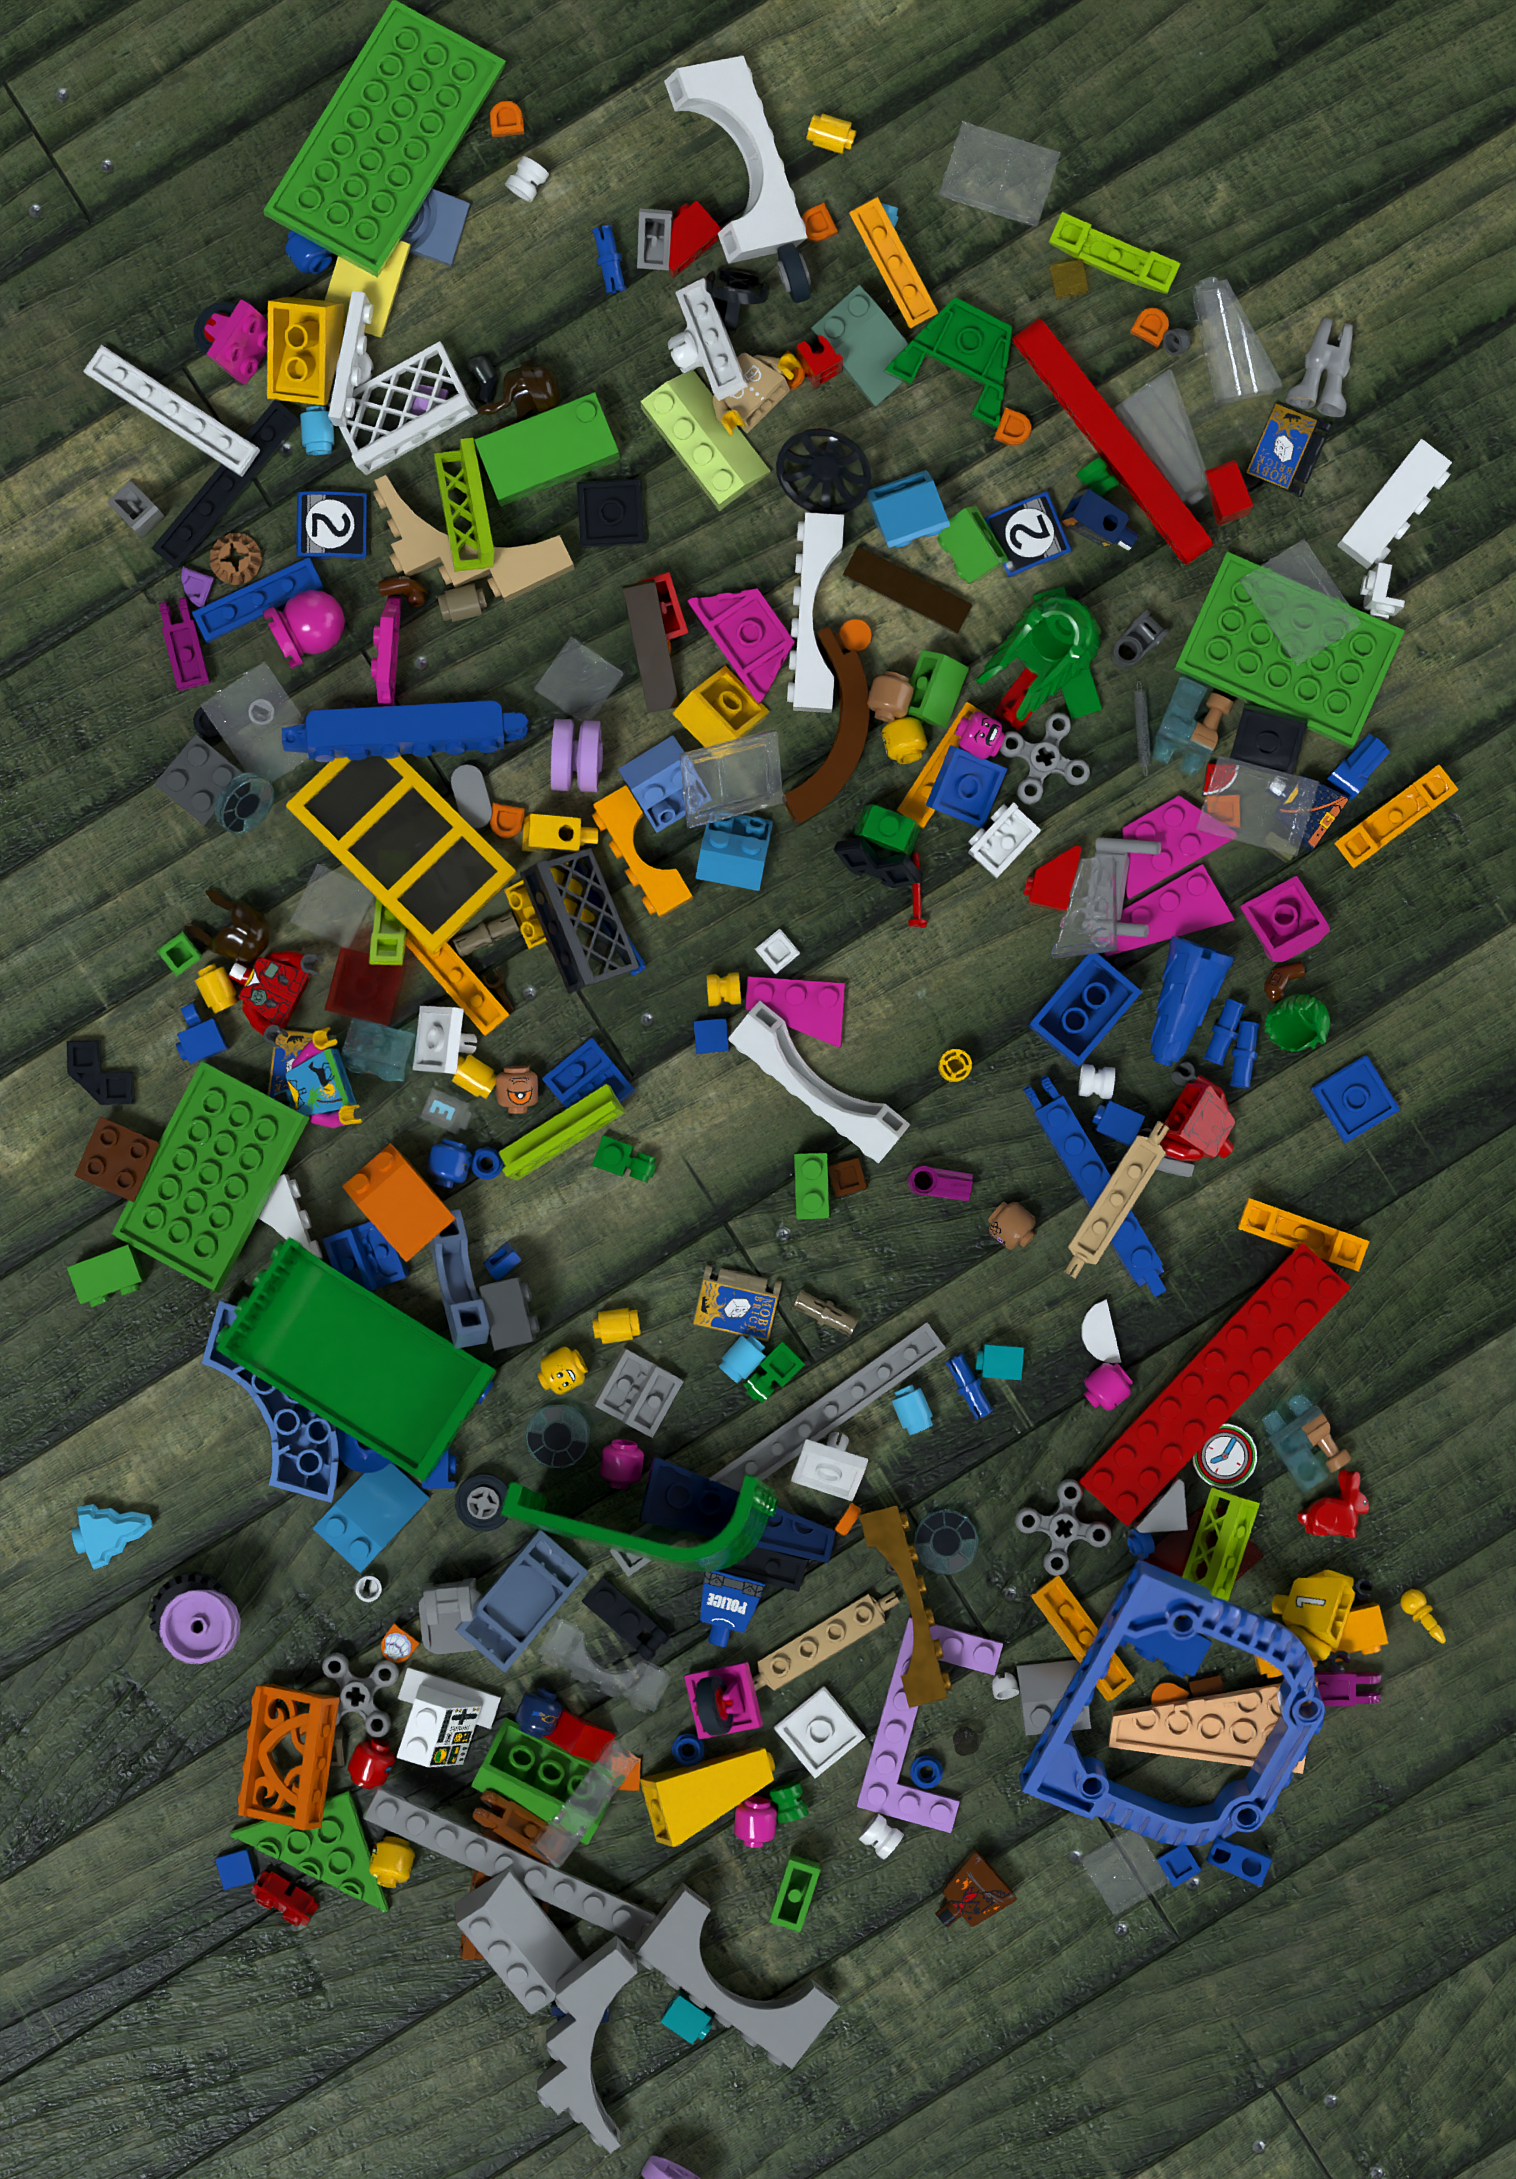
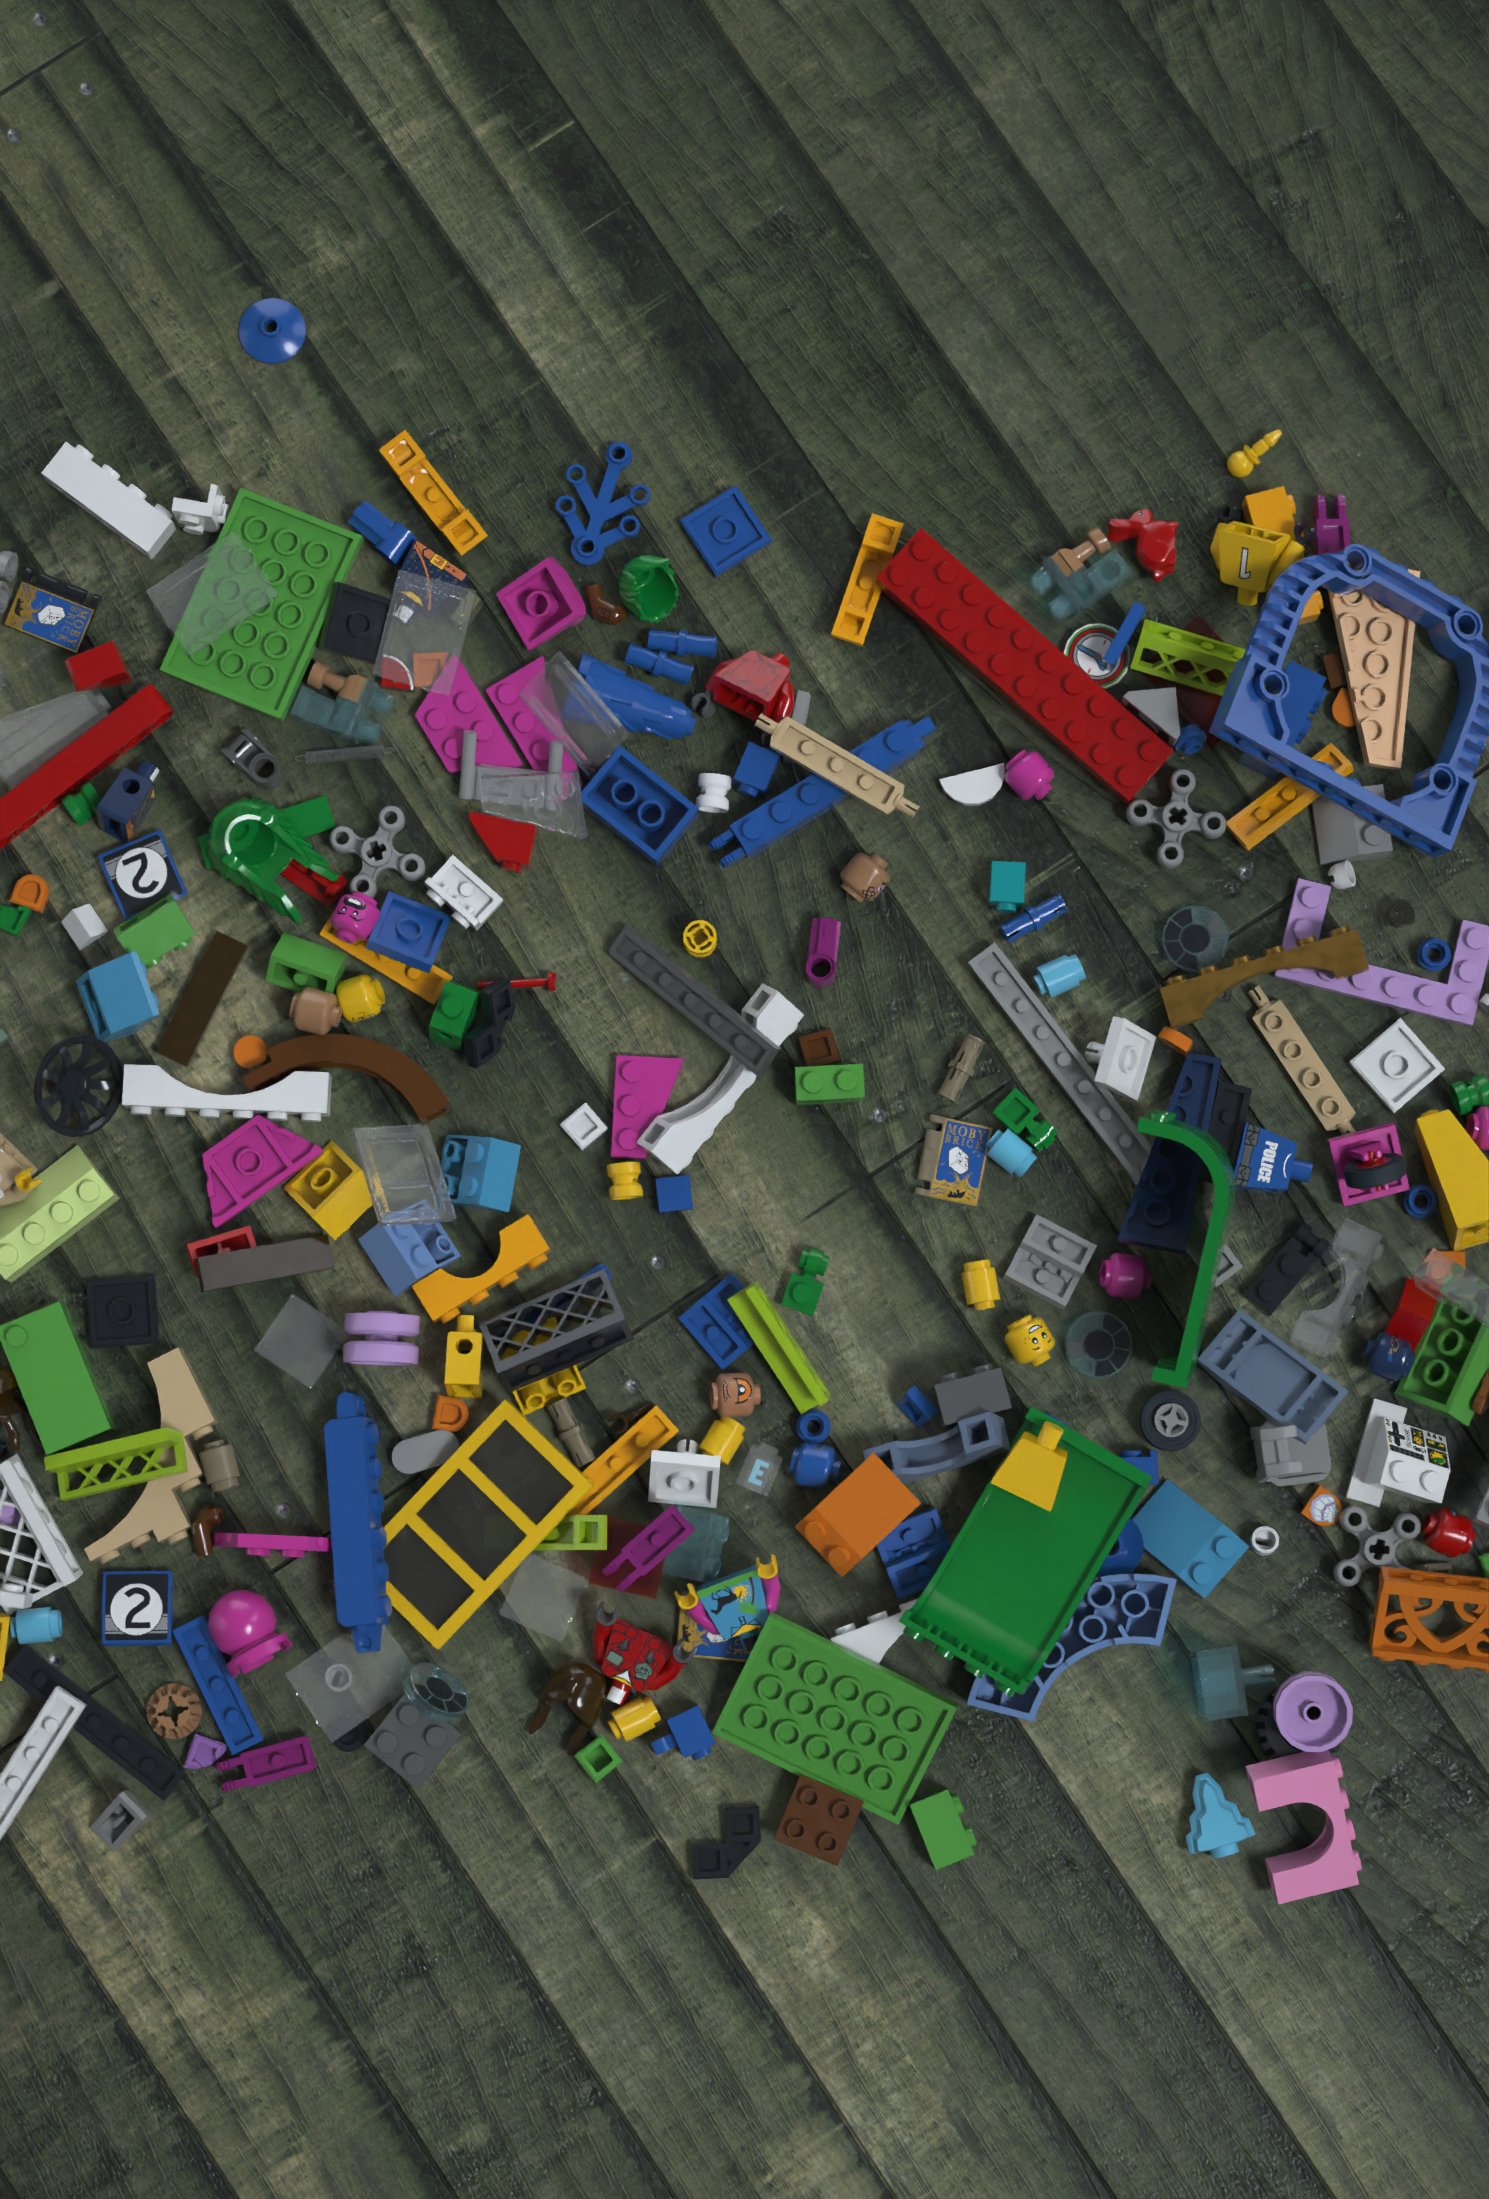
camera: 95 degrees left, 5 degrees down
none -> white slope [61,903,108,950]
none -> clear piece [519,651,630,776]
none -> blue plant [556,442,650,566]
none -> magenta hinge [602,1504,696,1593]
none -> dark grey tile [607,925,781,1076]
none -> yellow torso [991,1421,1069,1512]
none -> blue tile [1100,601,1146,671]
none -> clear light blue brick [1189,1645,1275,1721]
none -> bright pink arch [1245,1750,1362,1905]

